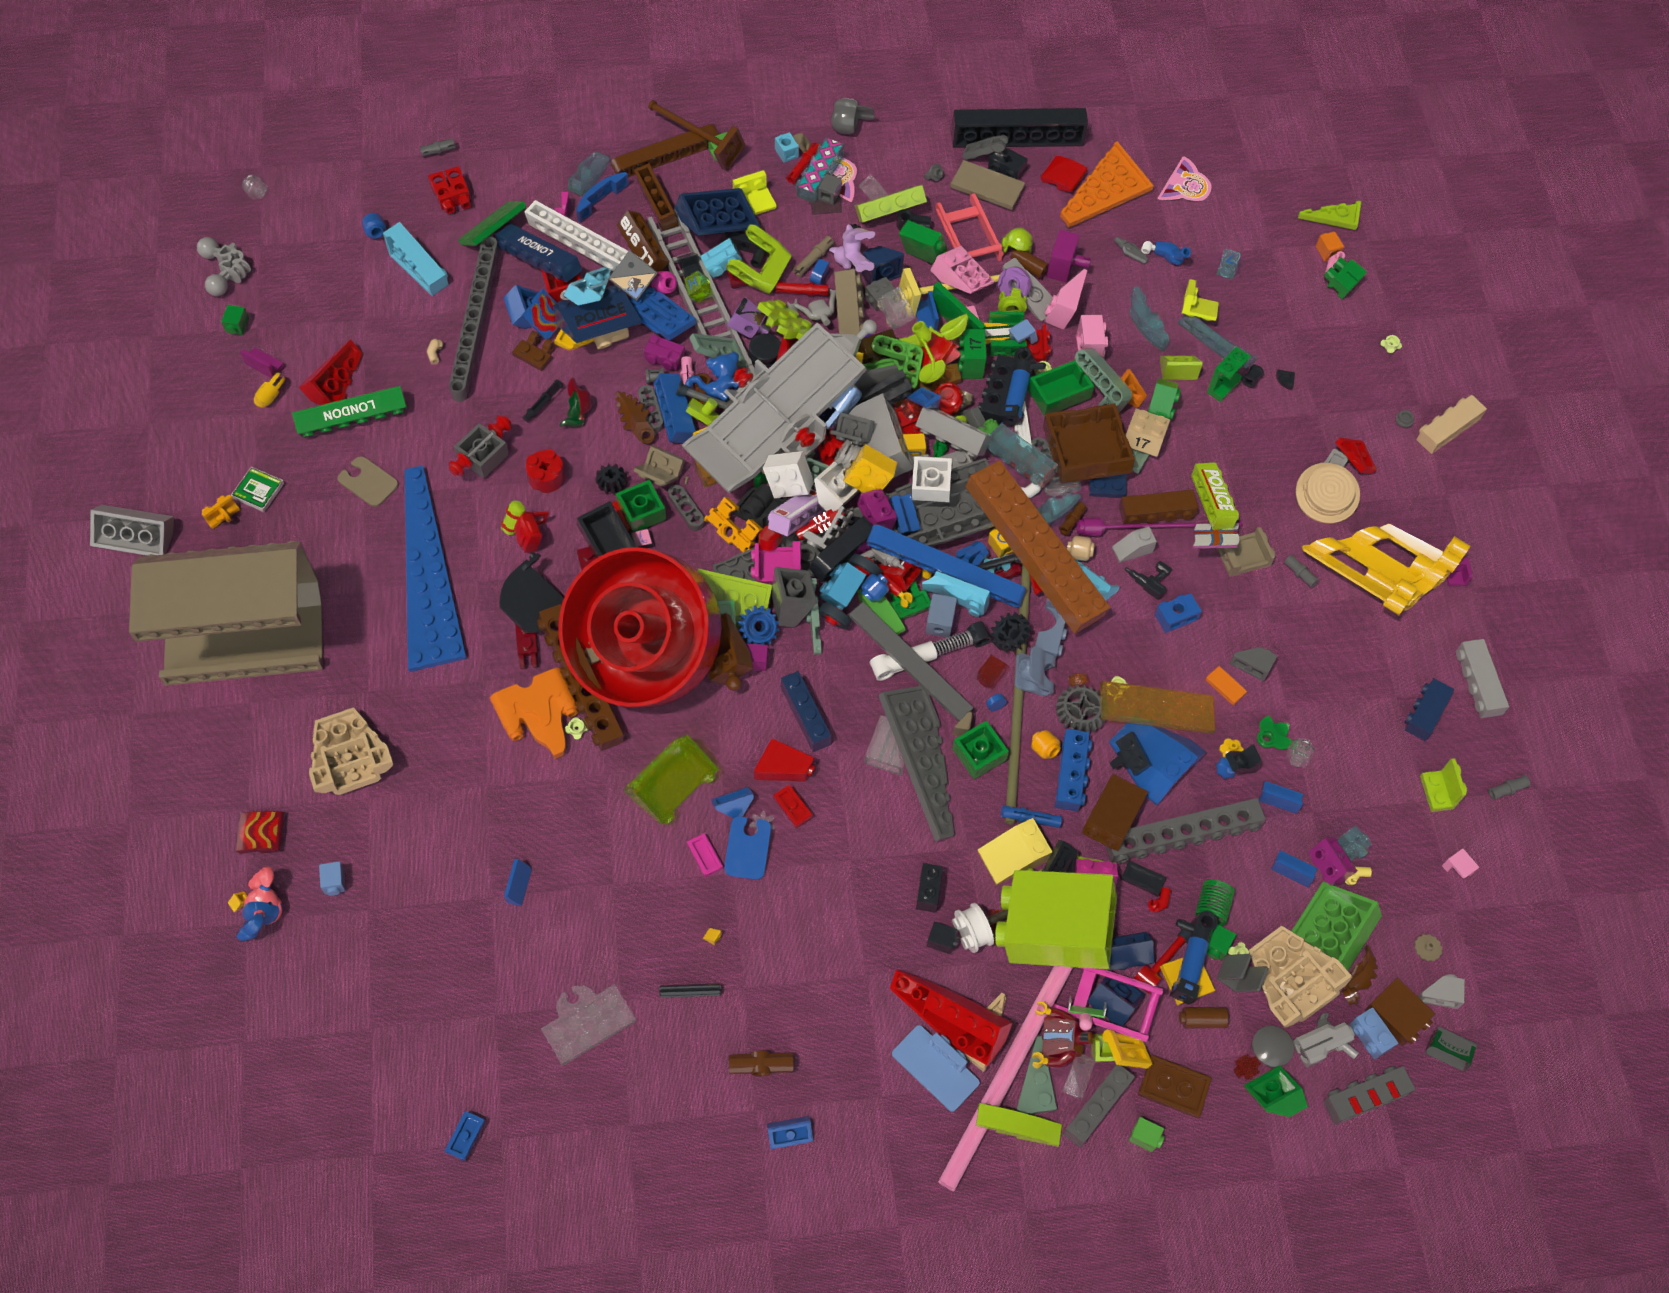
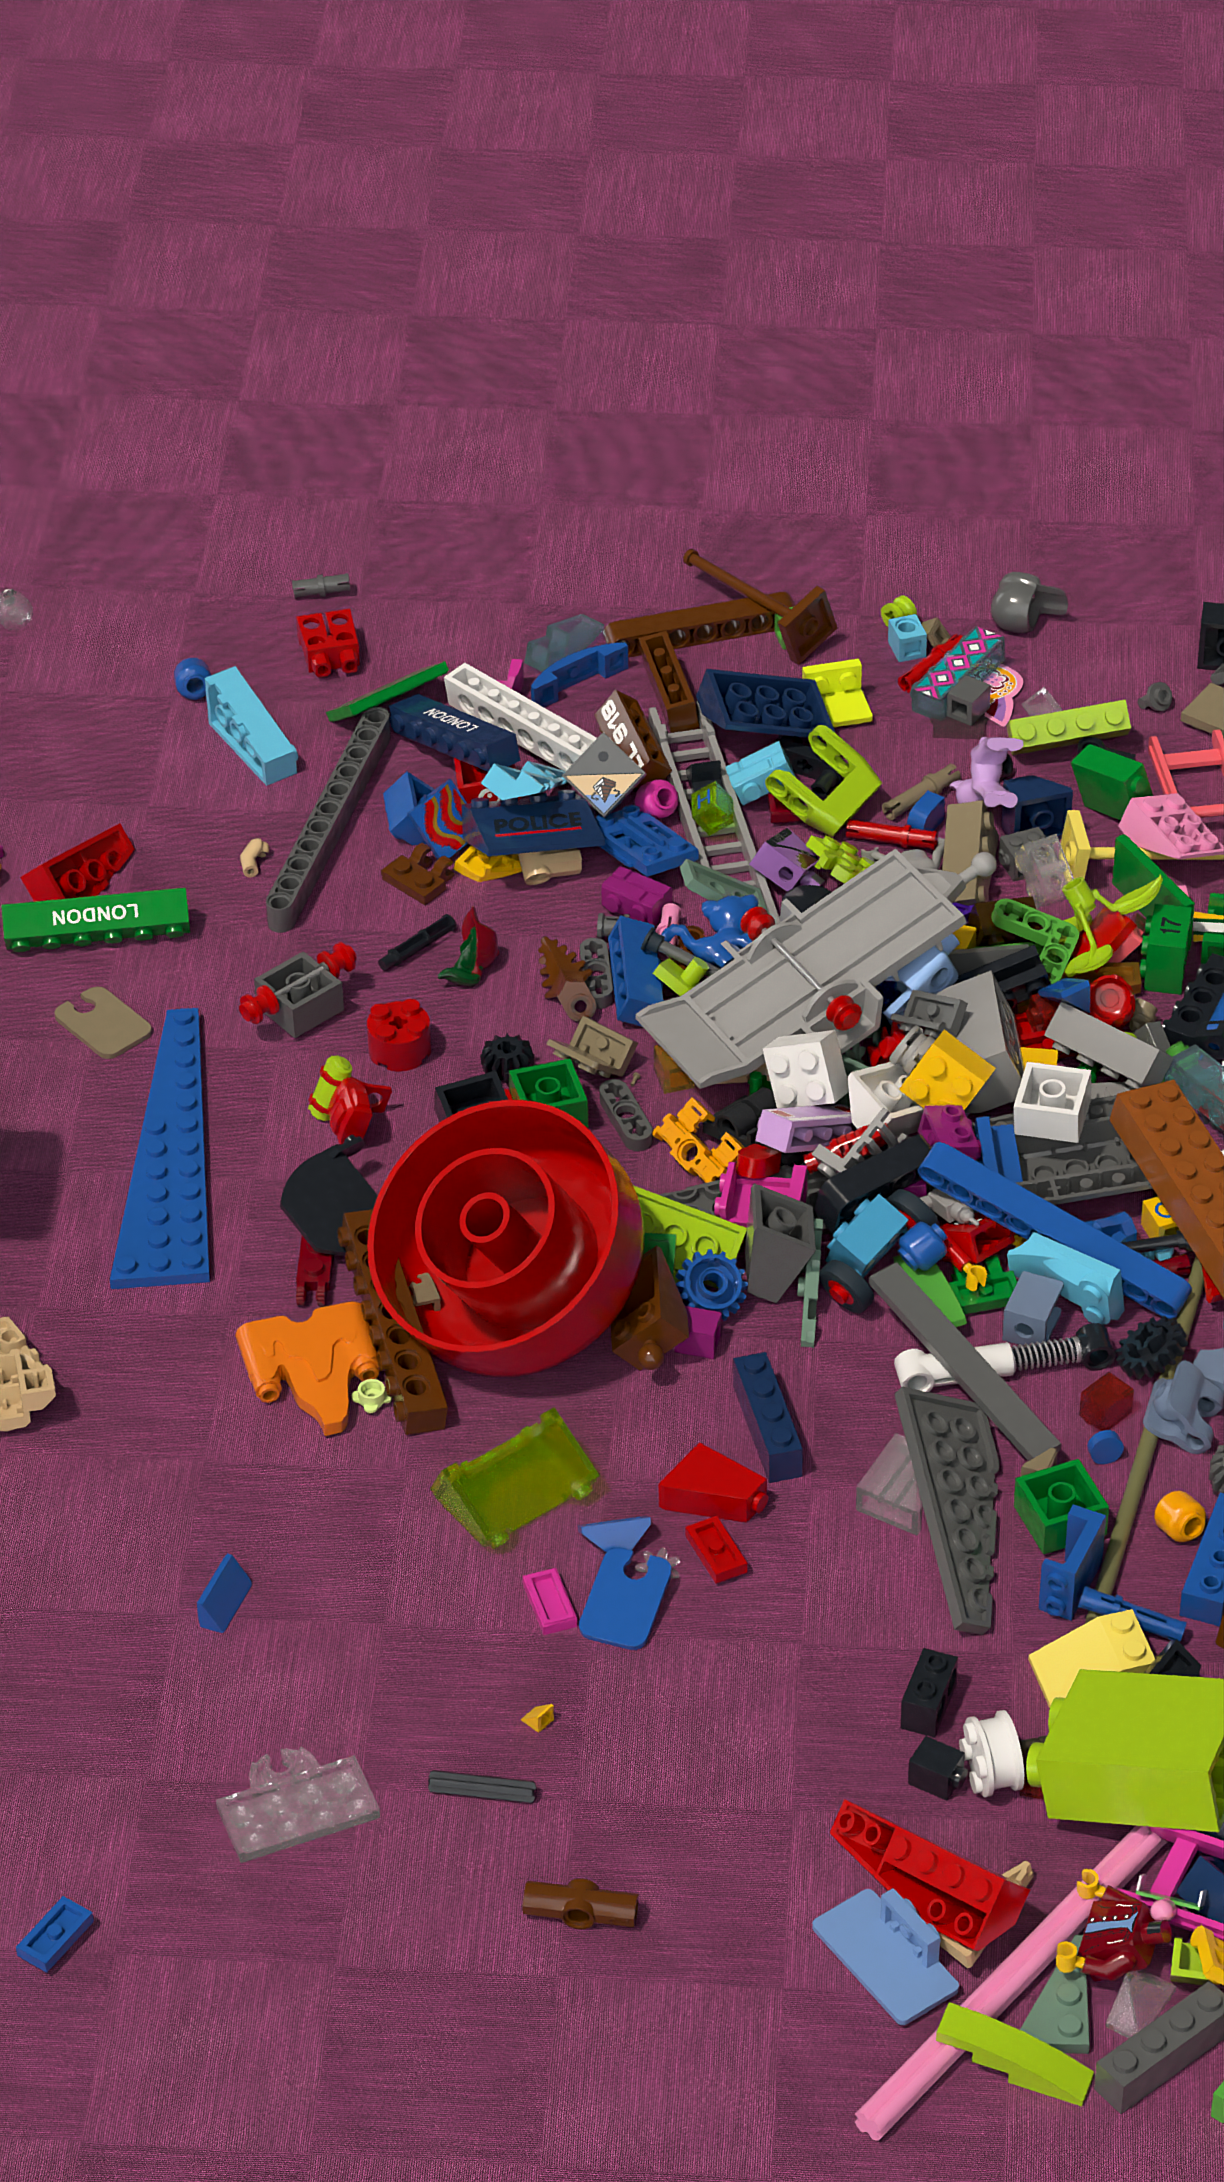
camera: 15 degrees right, 20 degrees down
blue slope [766,1116,813,1149] -> none
blue panel [916,291,939,331] -> none
none -> lime wheel [881,595,917,627]
none -> blue panel [1039,1504,1106,1621]

